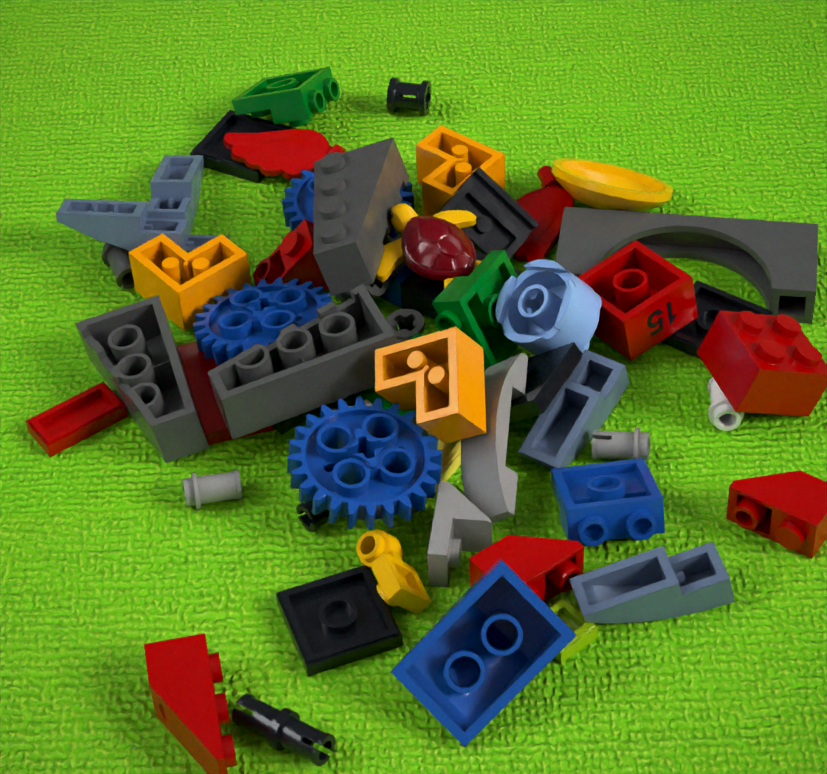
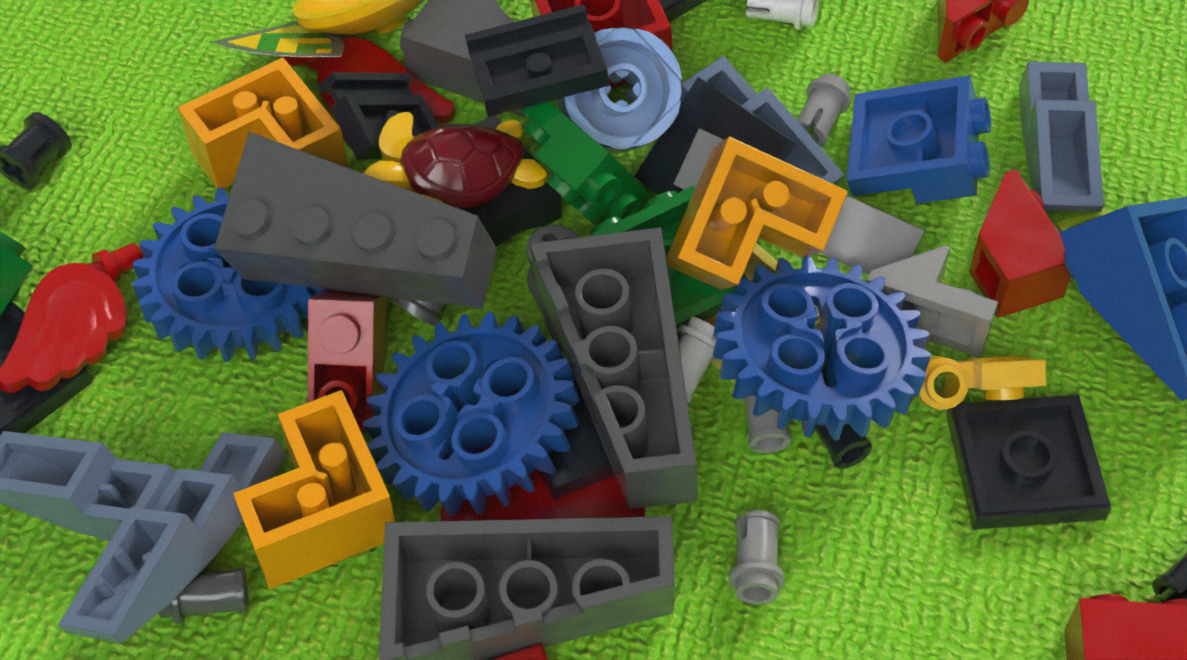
camera: 75 degrees left, 10 degrees up
none -> sticker [211,21,345,57]
none -> black plate [465,4,609,117]

